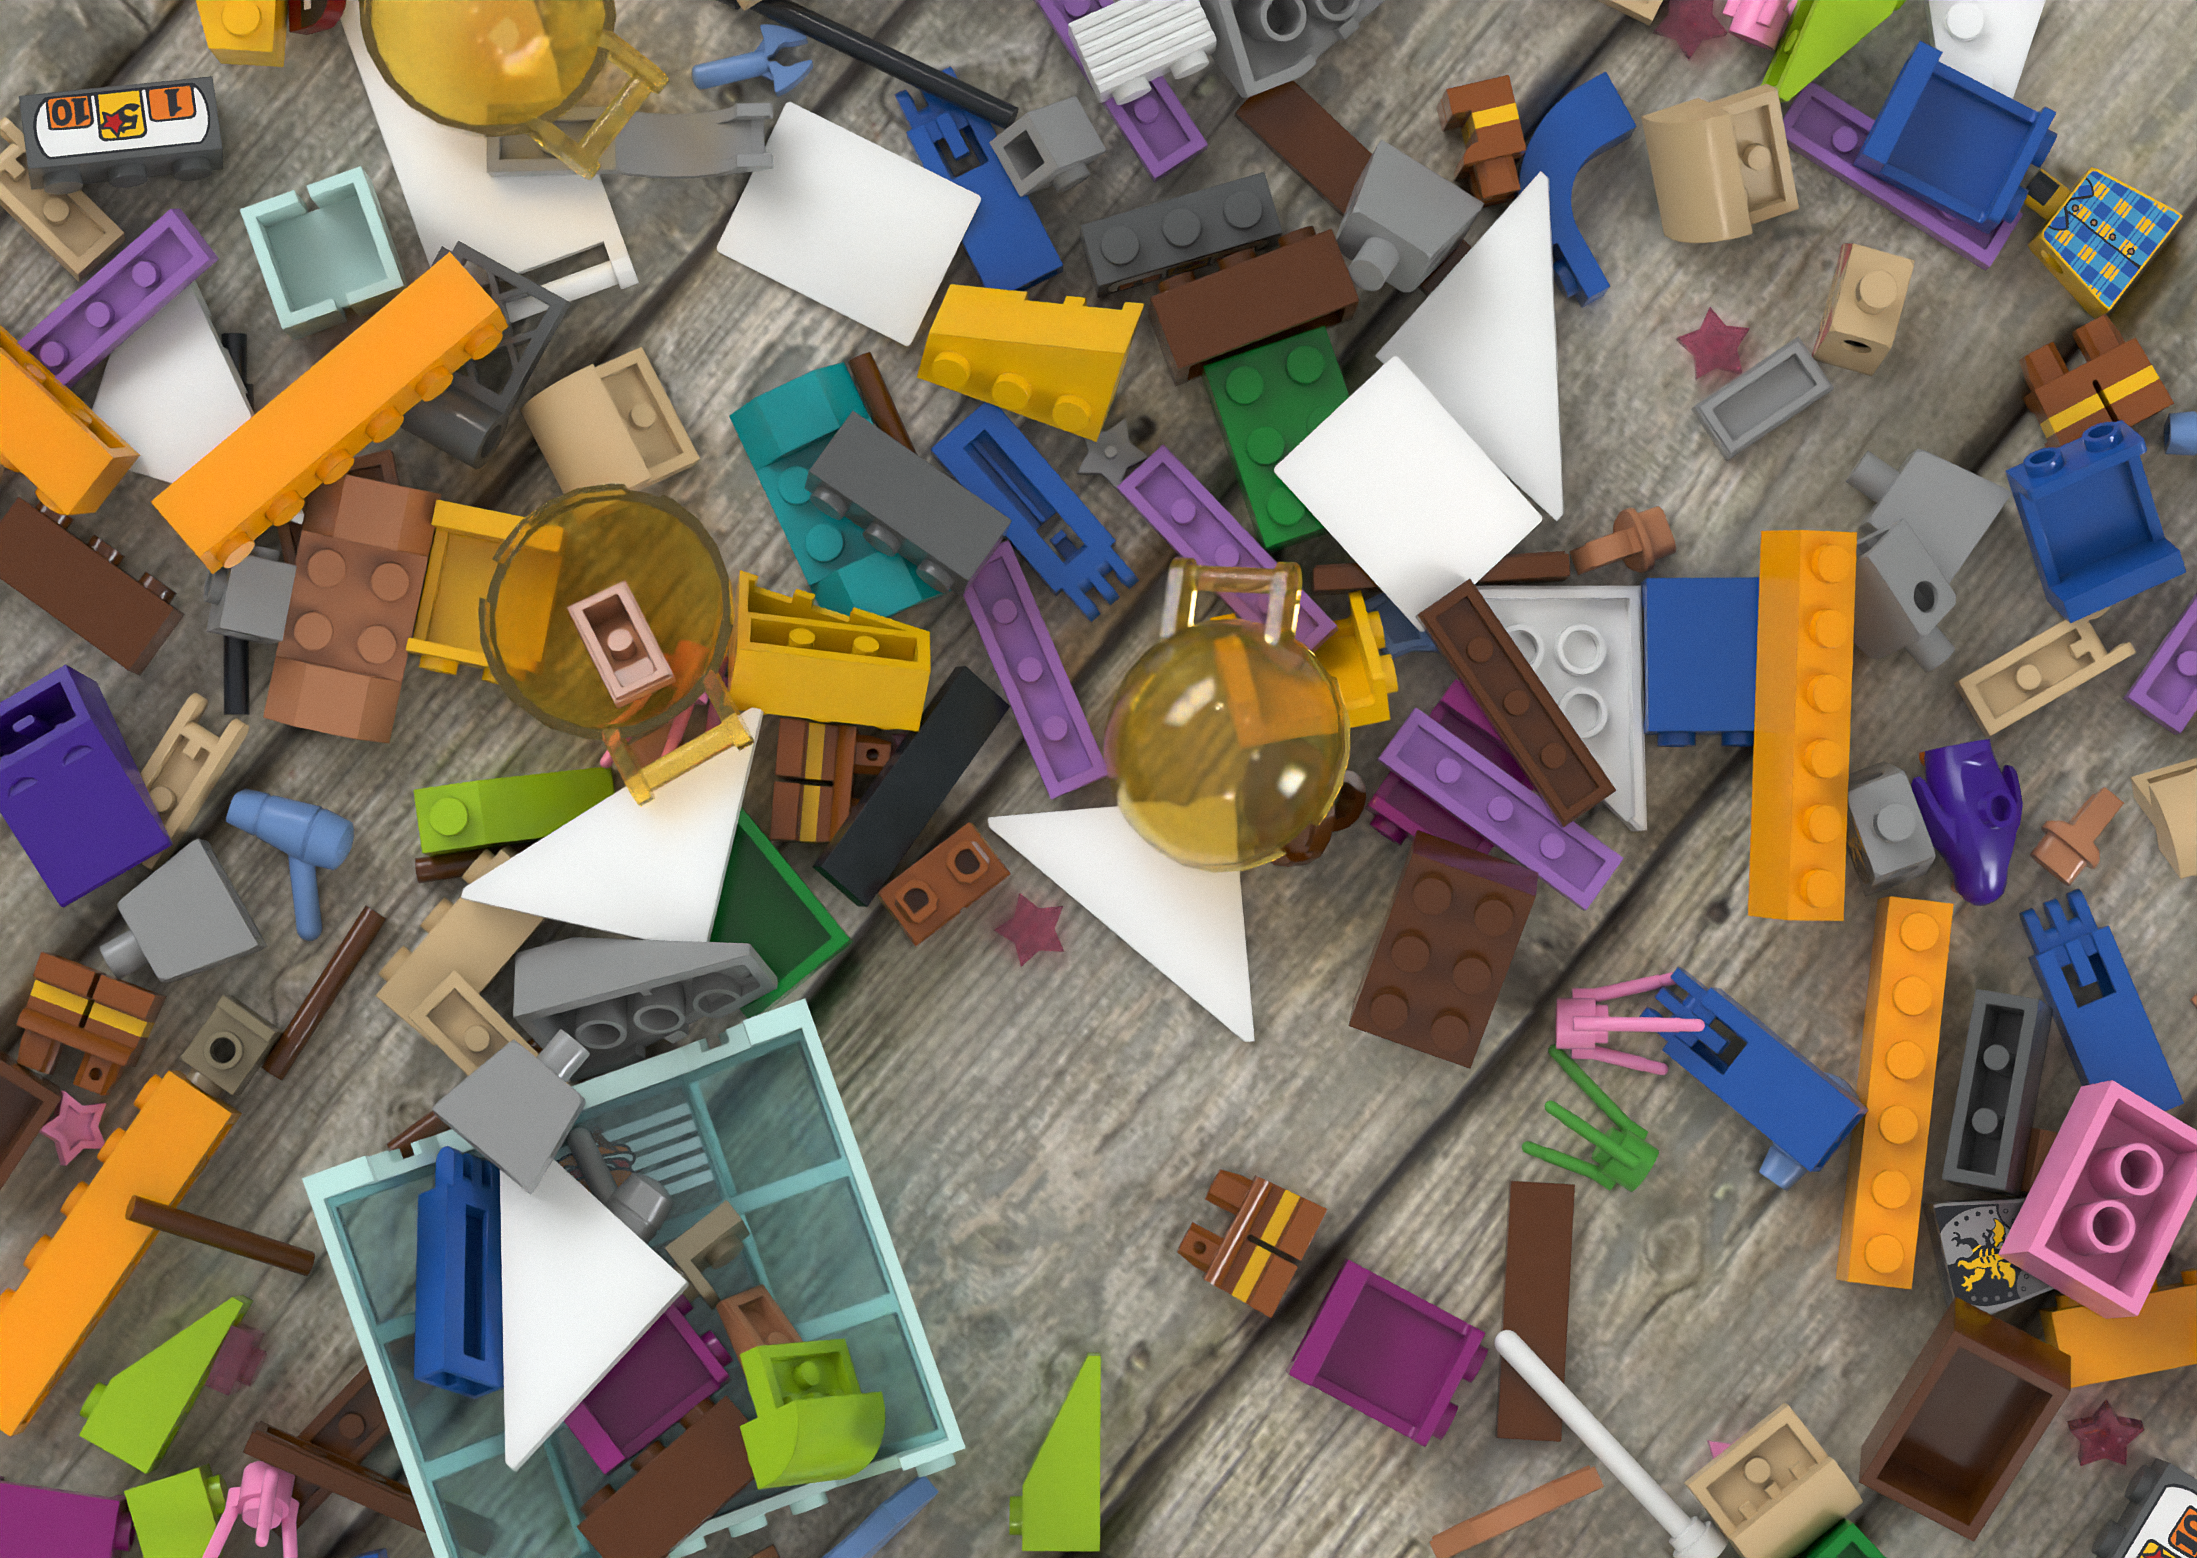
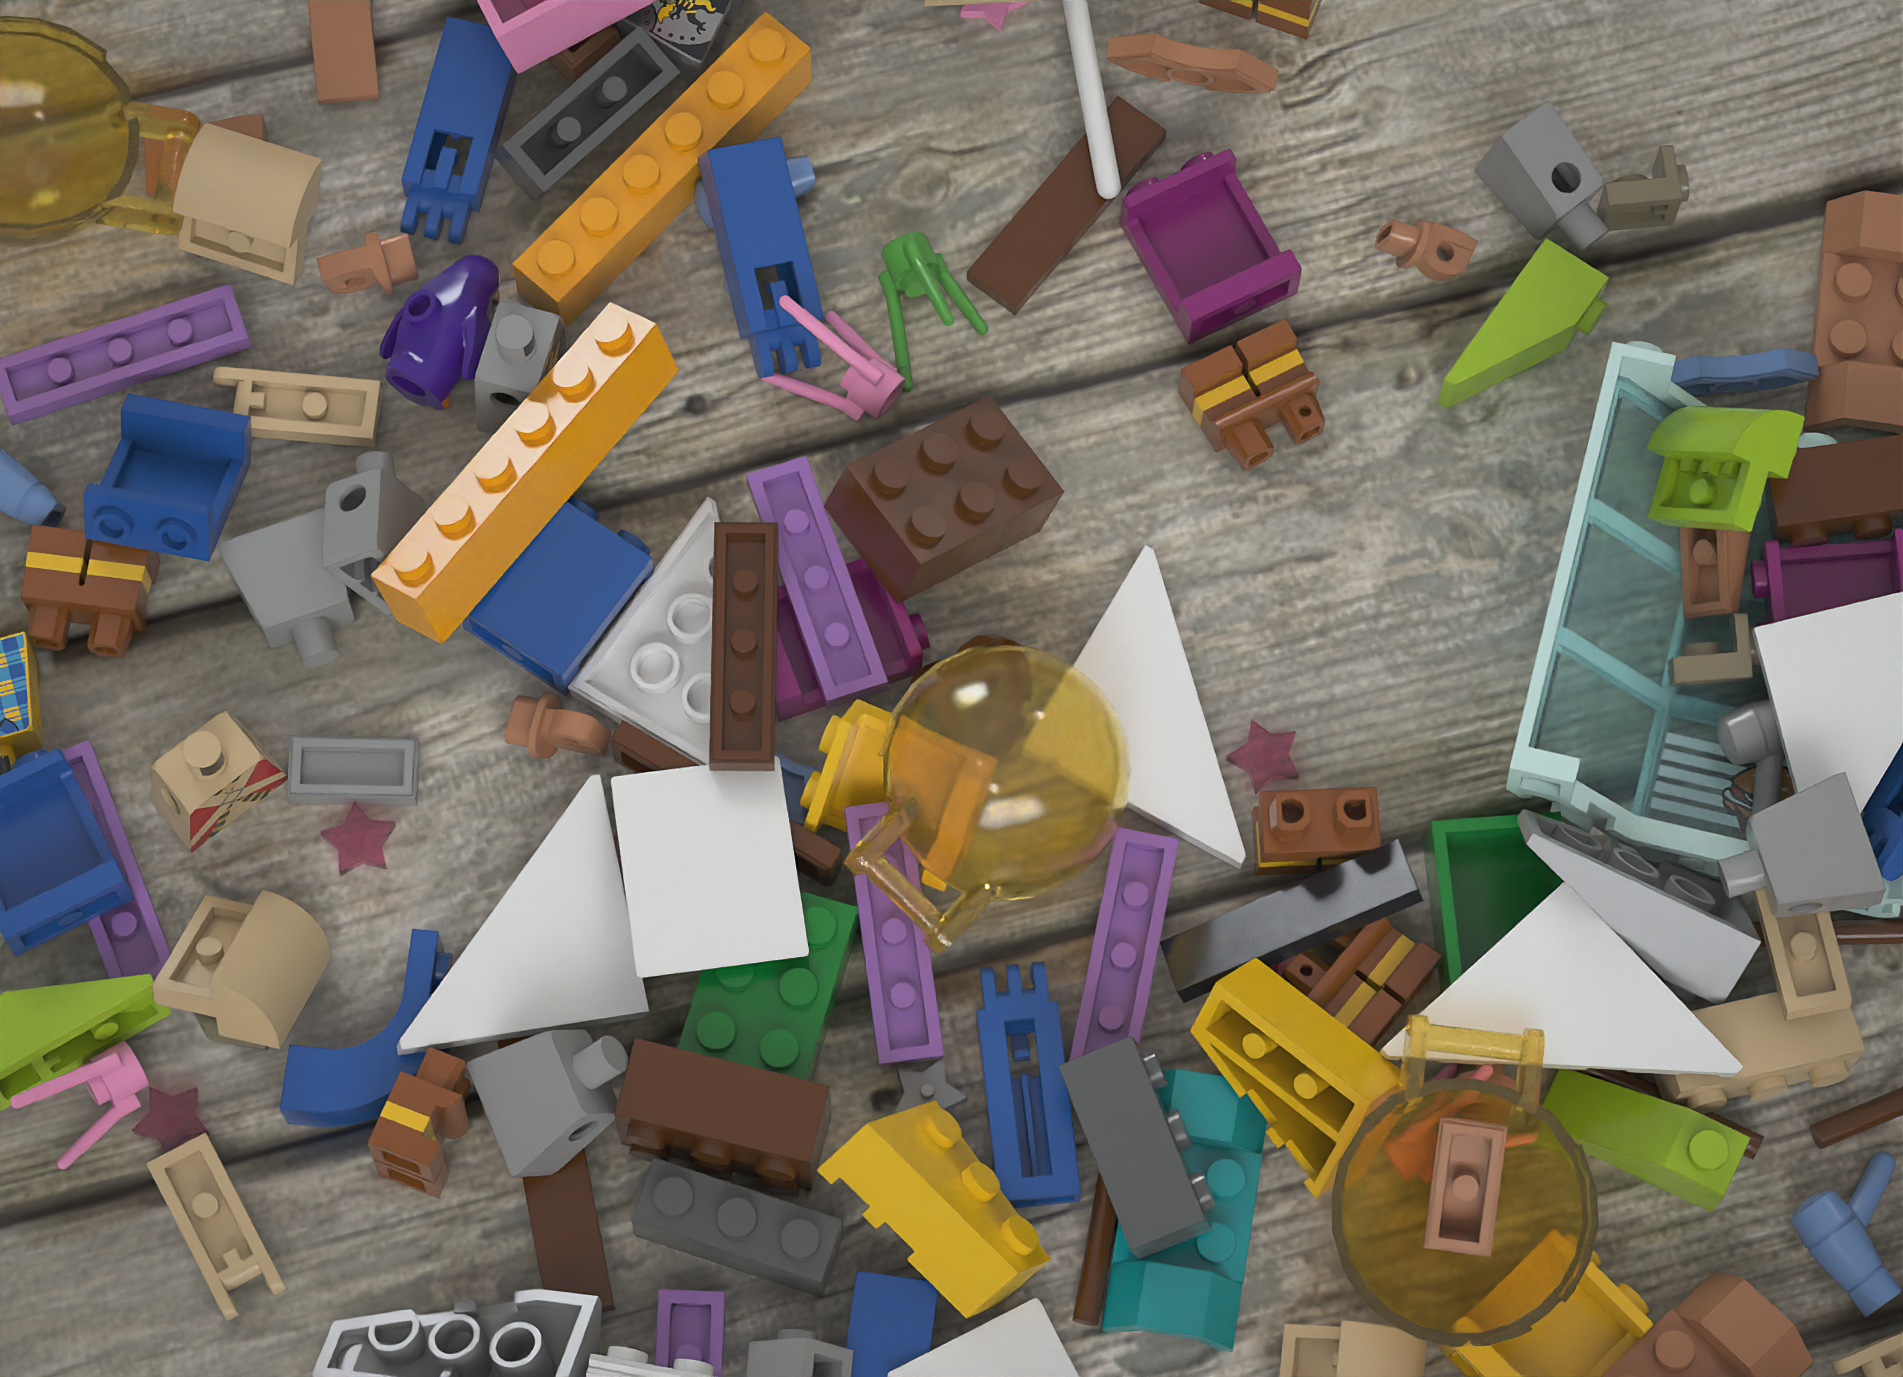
camera: 140 degrees left, 15 degrees down
none -> nougat piece [1375,219,1478,281]

